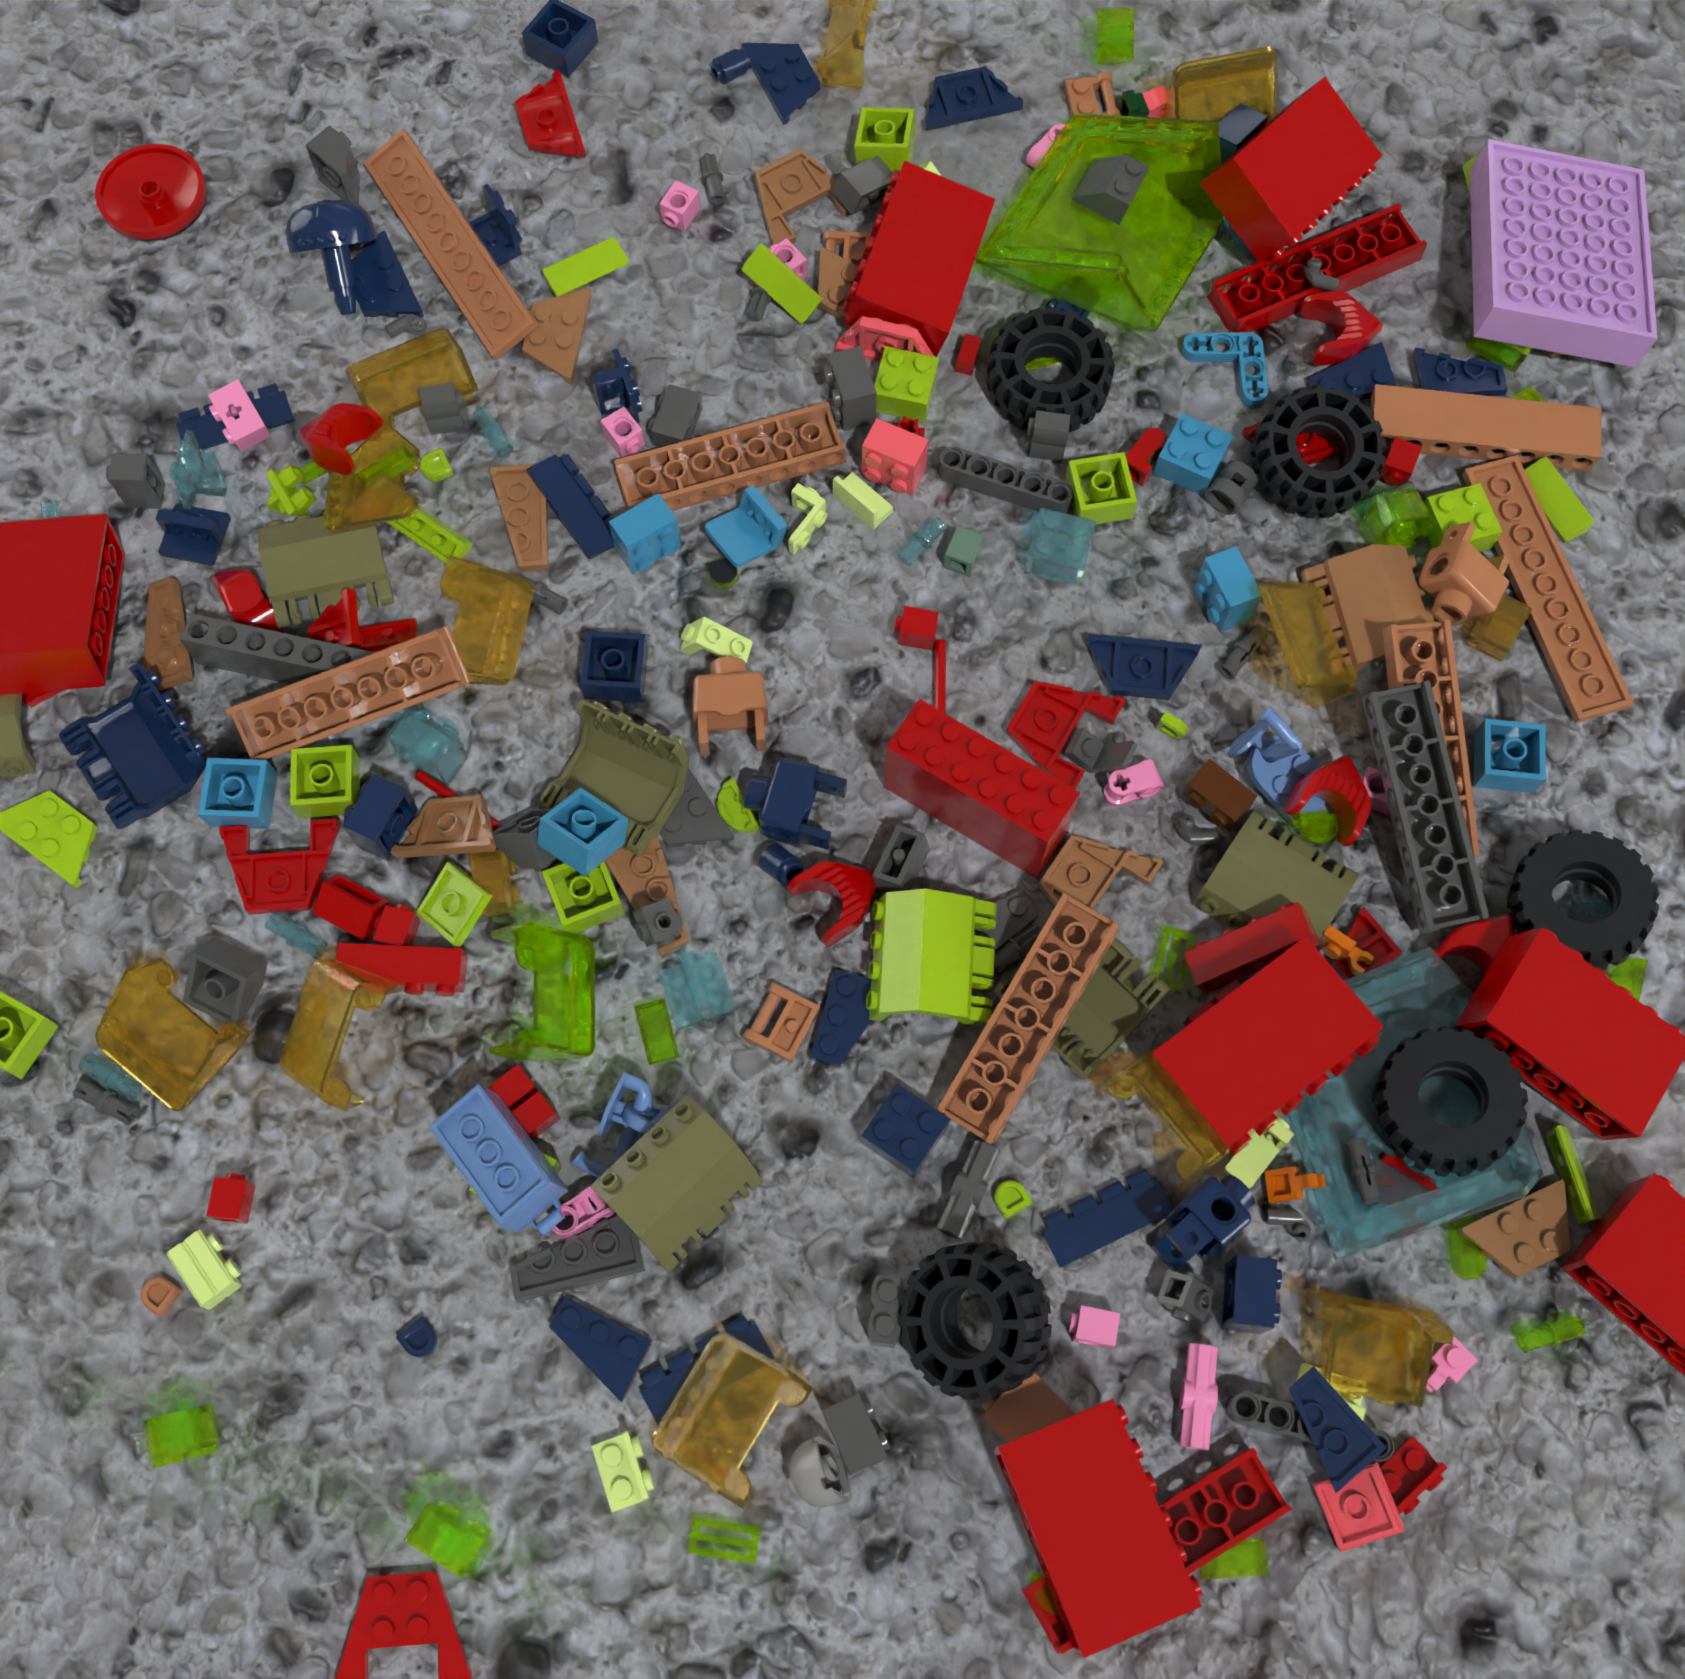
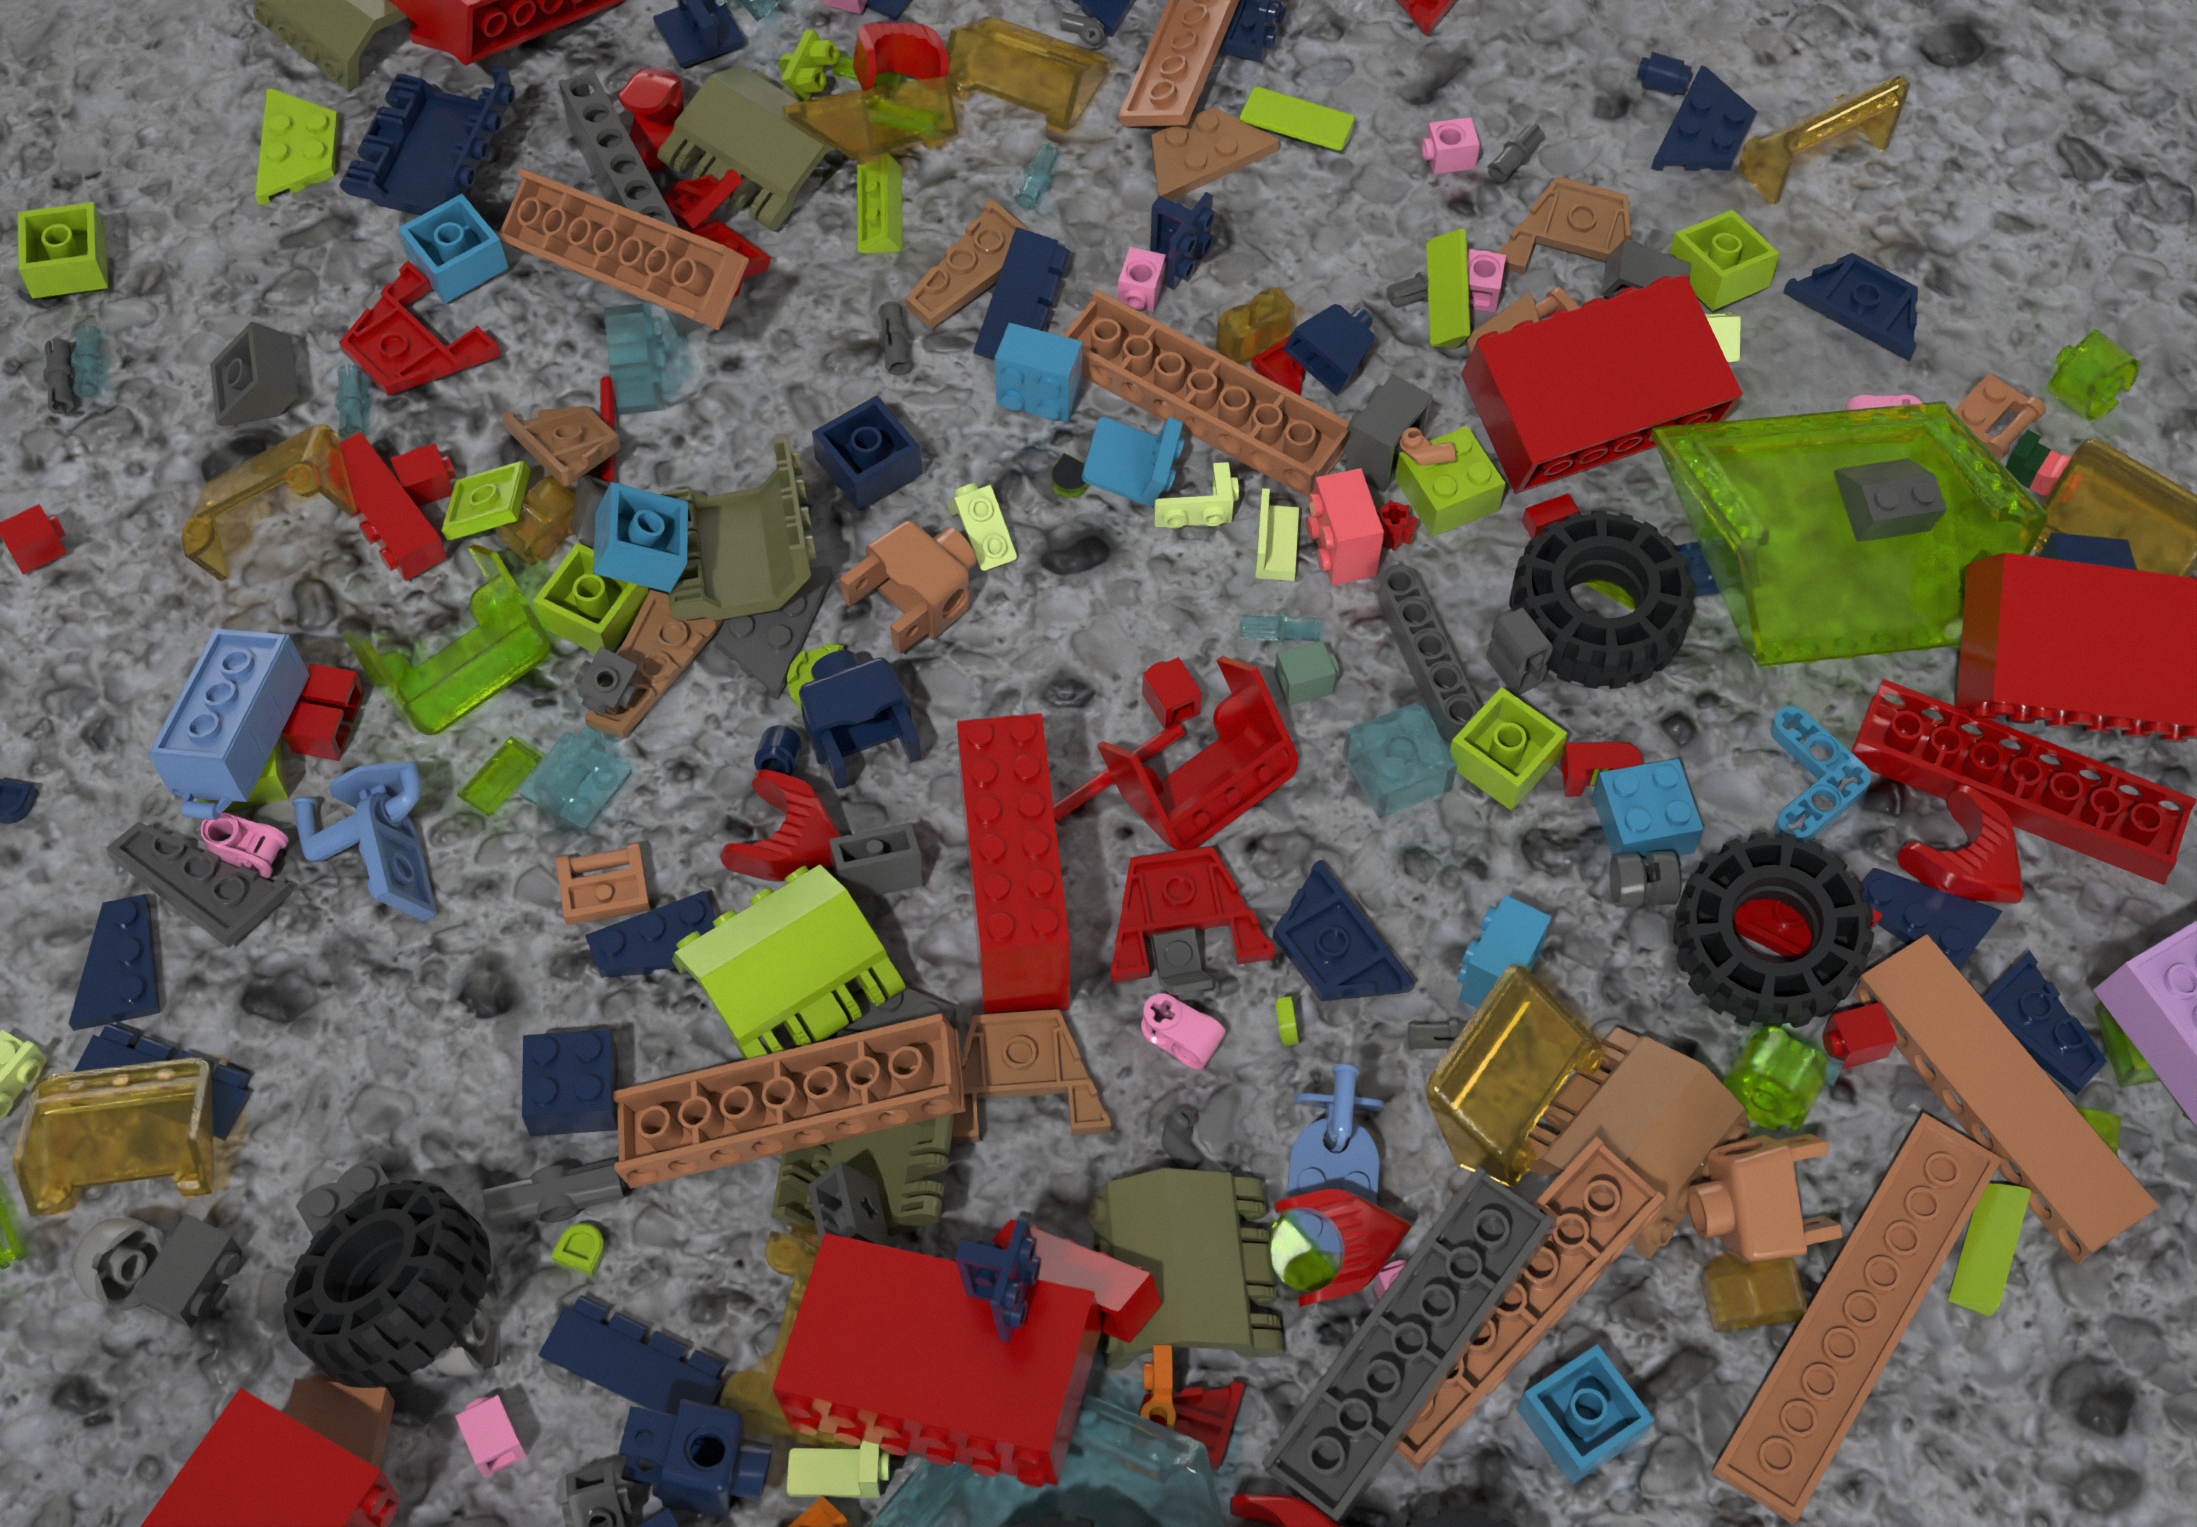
camera: 50 degrees right, 10 degrees down
clear yellow windscreen [95,957,250,1111] -> none
medium nougat wing [143,577,193,691] -> none
lime brick [290,745,360,818] -> none
red brick [312,873,390,941] -> none
dark blue brick [343,774,418,861] -> none
dark grey brick [419,383,470,435] -> none
lime tile [420,448,454,482] -> none
clear yellow windscreen [440,556,533,685] -> none
olive hinge [591,1094,763,1273] -> none
dark grey brick [648,384,703,447] -> none
coral wing [834,316,934,362] -> none
clear neon green tile [1150,926,1196,994] -> none
reddish brown brick [1182,759,1257,832] -> none
dark grey arm [1304,258,1340,291] -> none
lime brick [1418,483,1503,552] -> none
none -> dark grey brick [808,1161,891,1247]
none -> dark blue bracket [955,1217,1041,1342]
none -> red windscreen [1097,656,1298,851]
none -> clear yellow brick [1216,287,1295,365]
none -> red tile [1251,335,1304,396]
none -> dark blue torso [1283,304,1375,396]
none -> nougat arm [1400,427,1456,466]

